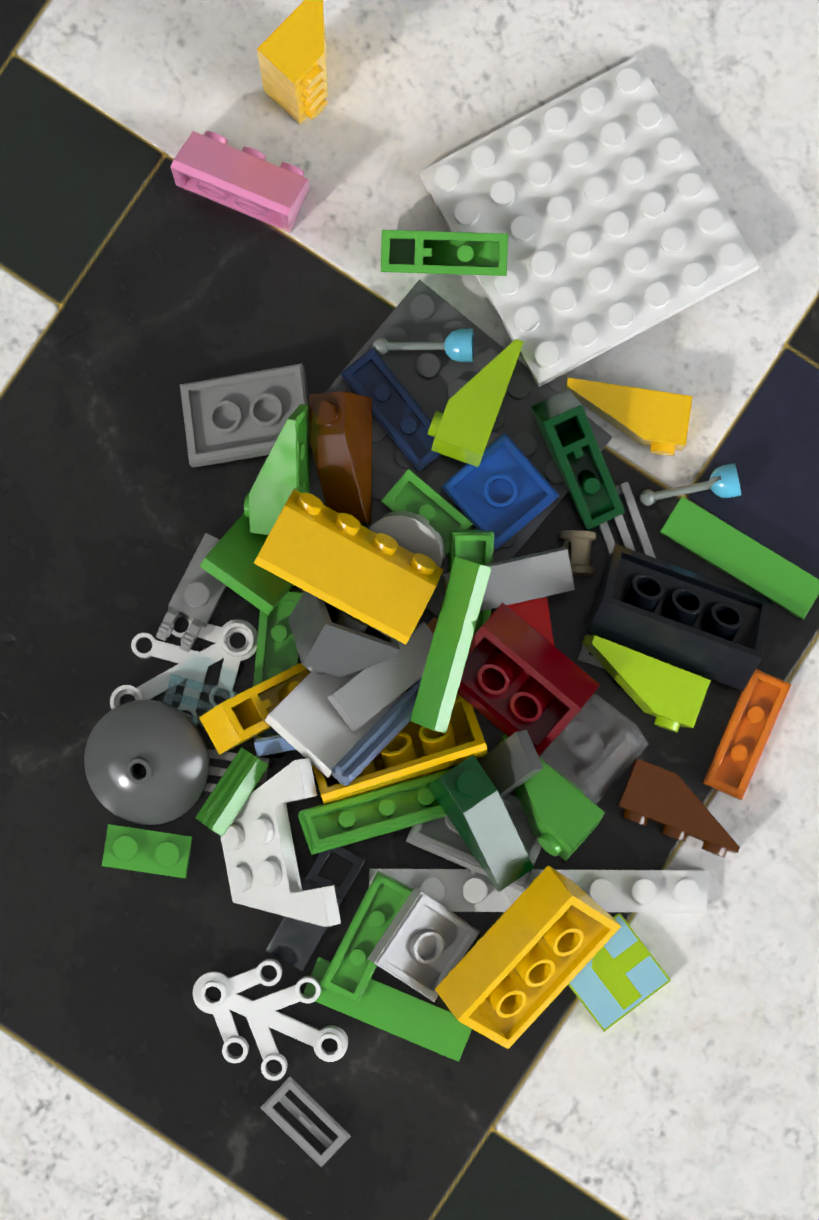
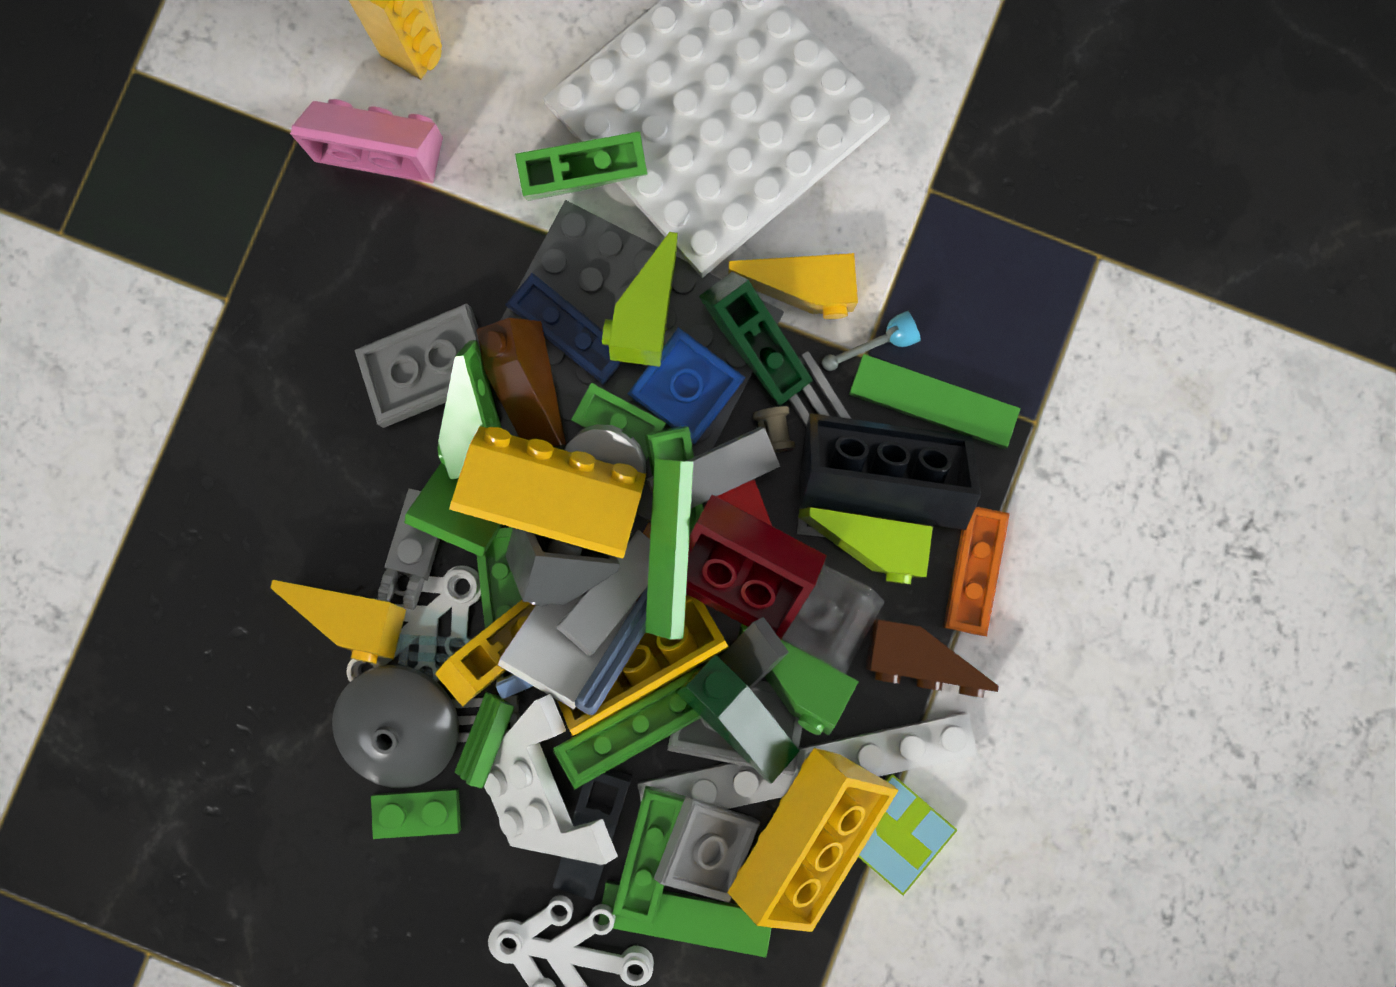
camera: 10 degrees left, 0 degrees up
hinge [373,328,474,362] -> none
none -> yellow slope [270,580,406,664]

